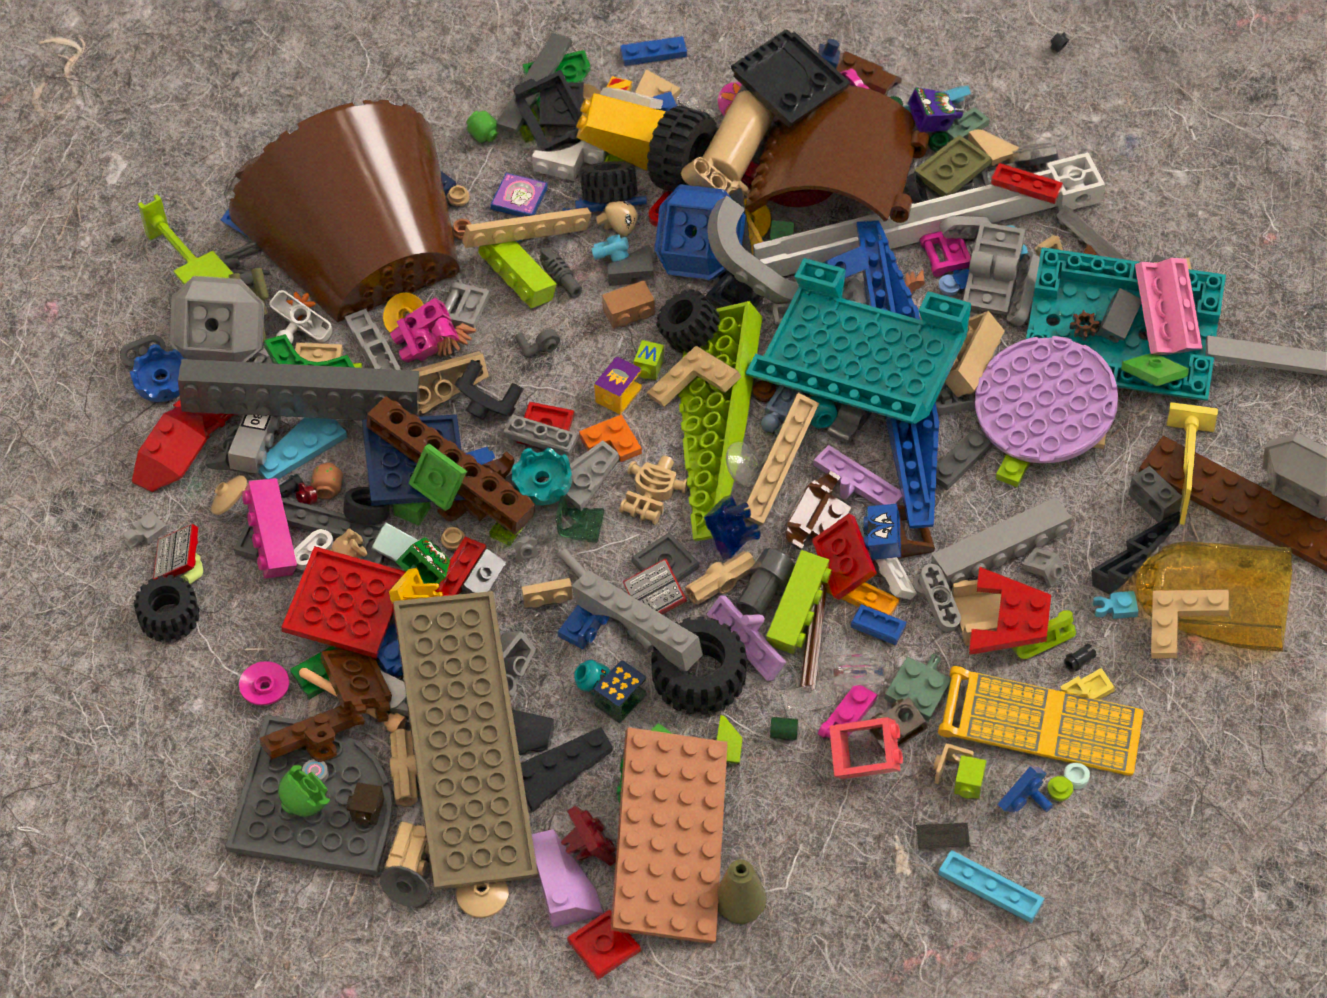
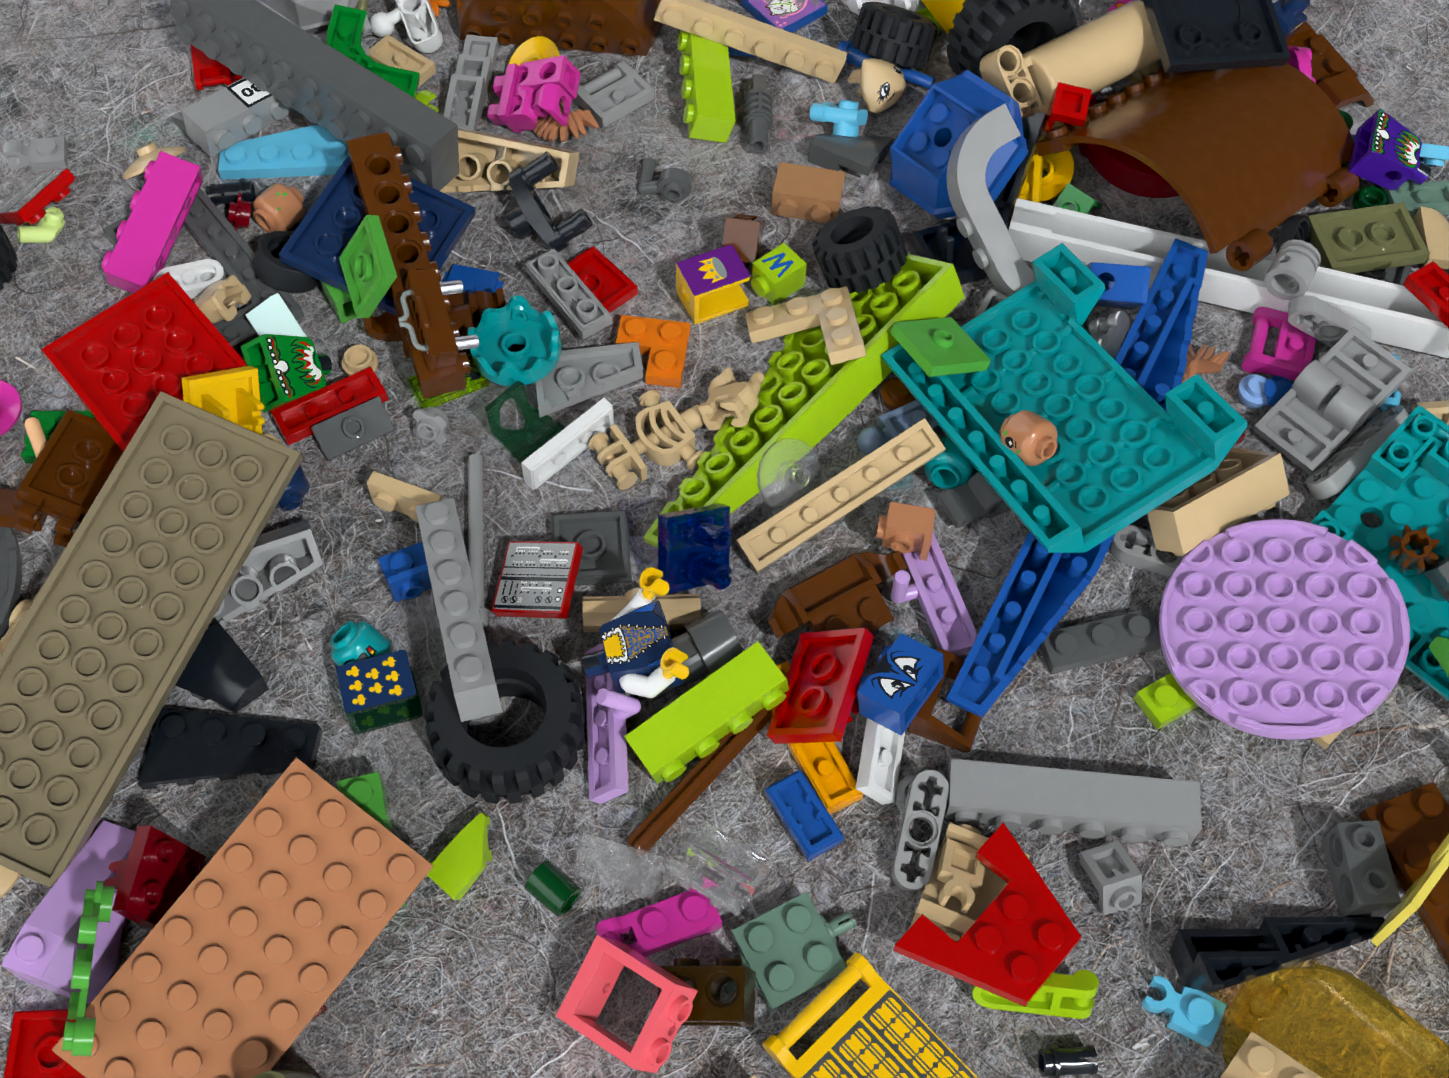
camera: 30 degrees right, 5 degrees up
red wedge [132,406,207,492] -> none
none -> bright green plant [62,881,115,1057]
none -> reddish brown piece [398,268,479,371]
none -> white tile [521,398,614,490]
none -> torso [582,567,689,698]
none -> tan animal [698,367,764,431]
none -> reddish brown slope [722,213,765,268]
none -> nougat brick [876,502,936,561]
none -> bright green plate [890,317,991,377]
none -> tan plate [936,838,985,915]
none -> nougat head [1000,410,1058,466]
none -> red panel [1043,82,1092,131]
none -> light grey piece [1264,239,1321,300]

